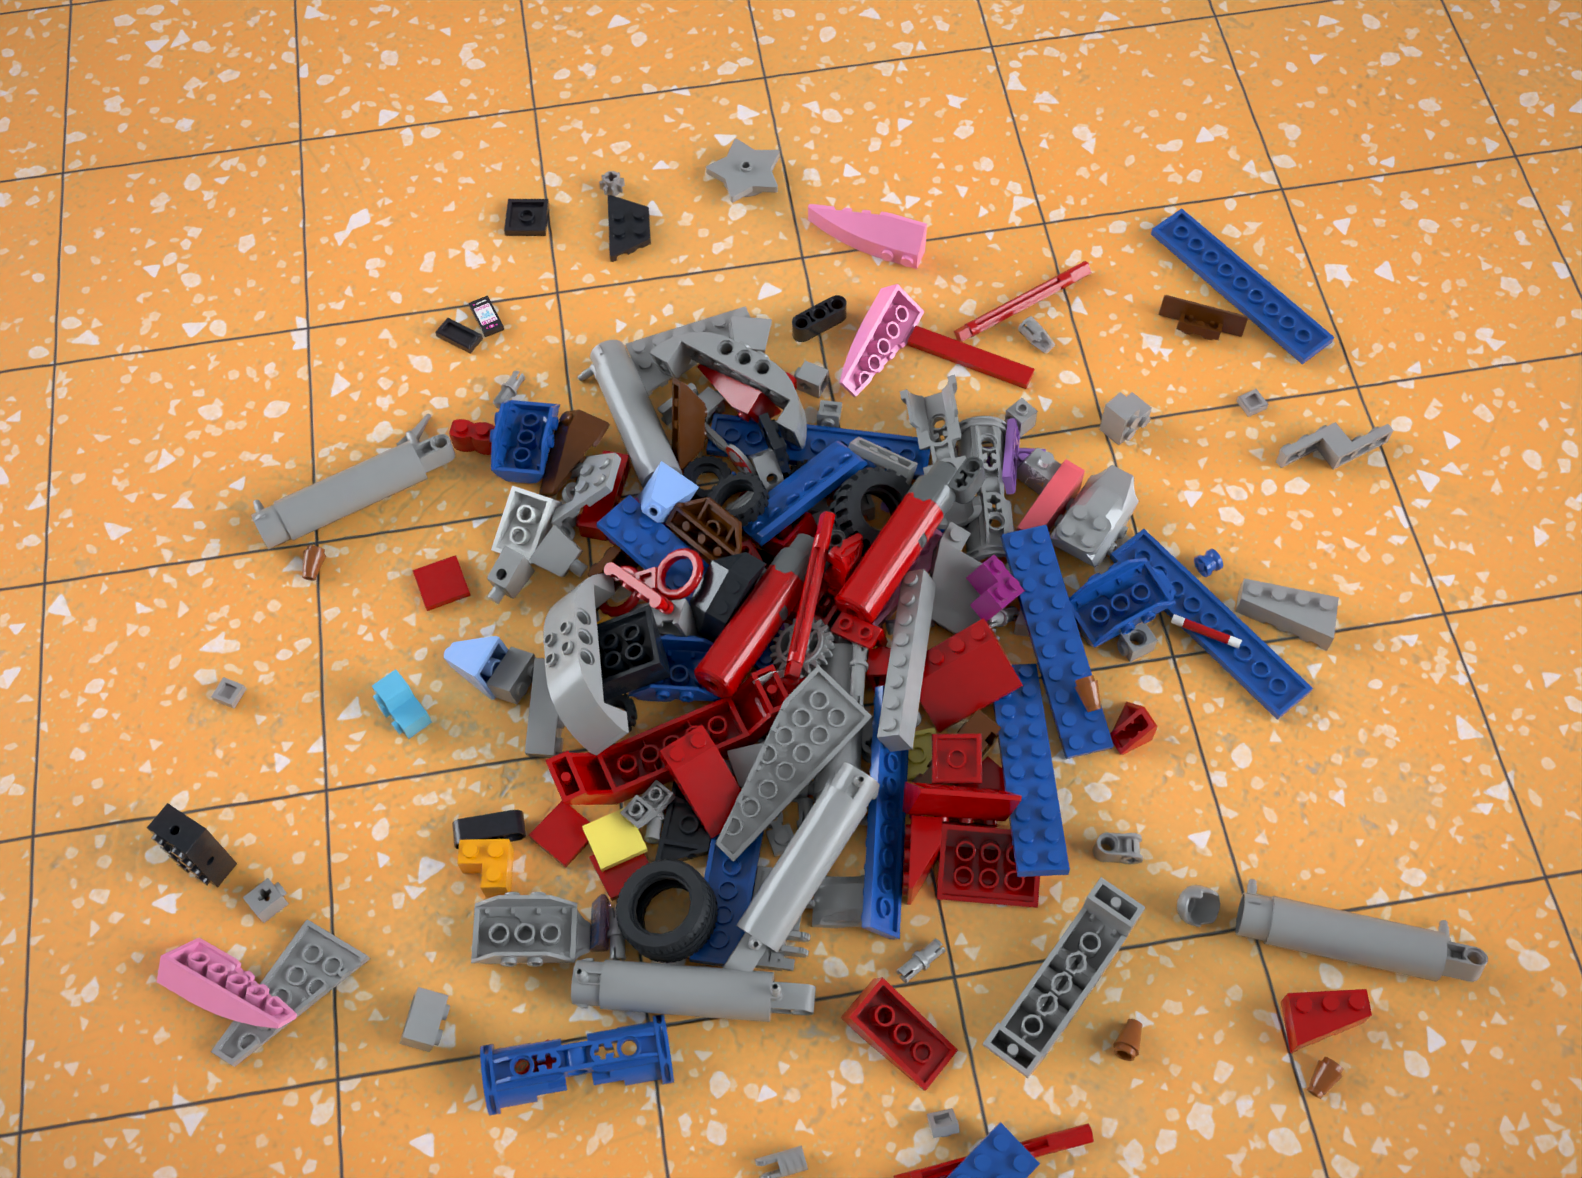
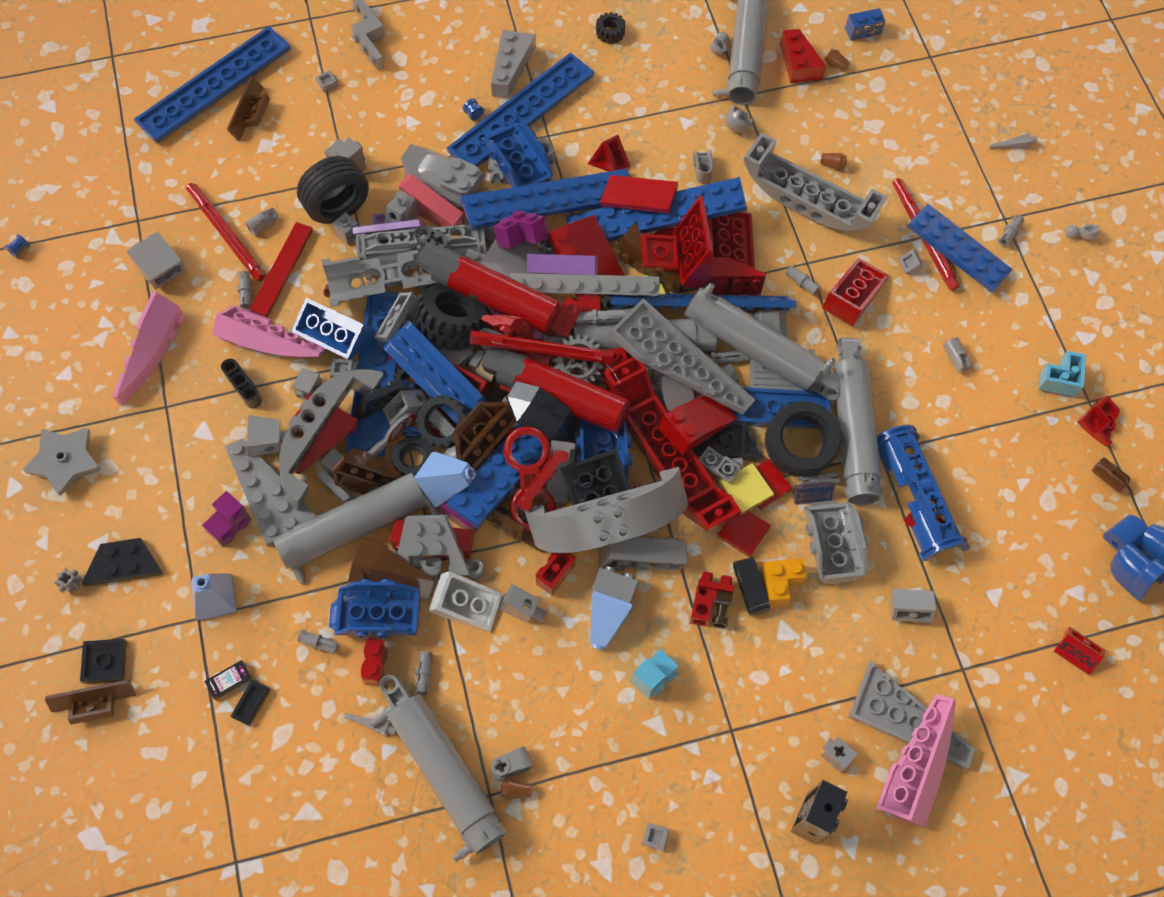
camera: 100 degrees left, 5 degrees up
red tile [412,555,471,611] -> none
light grey torso [529,525,588,577] -> none
dark orange cone [1074,675,1102,712] -> none
red bar [1171,614,1242,649] -> none
none -> blue bush [4,234,30,258]
none -> reddish brown bracket [45,680,136,725]
none -> light grey brick [127,231,186,290]
none -> light blue slope [191,573,237,621]
none -> magenta brick [202,490,251,547]
none -> light grey pin [237,271,252,309]
none -> blue slope [291,298,375,360]
none -> black tyre [297,156,369,224]
none -> light grey pin [415,651,432,695]
none -> light grey piece [491,746,533,780]
none -> medium lavender tile [527,254,597,275]
none -> red brick [535,552,576,596]
none -> black tyre [596,12,625,44]
none -> red tile [600,175,679,213]
none -> red hips [689,571,735,629]
none -> light grey plate [710,32,729,56]
none -> blue brick [845,8,886,41]

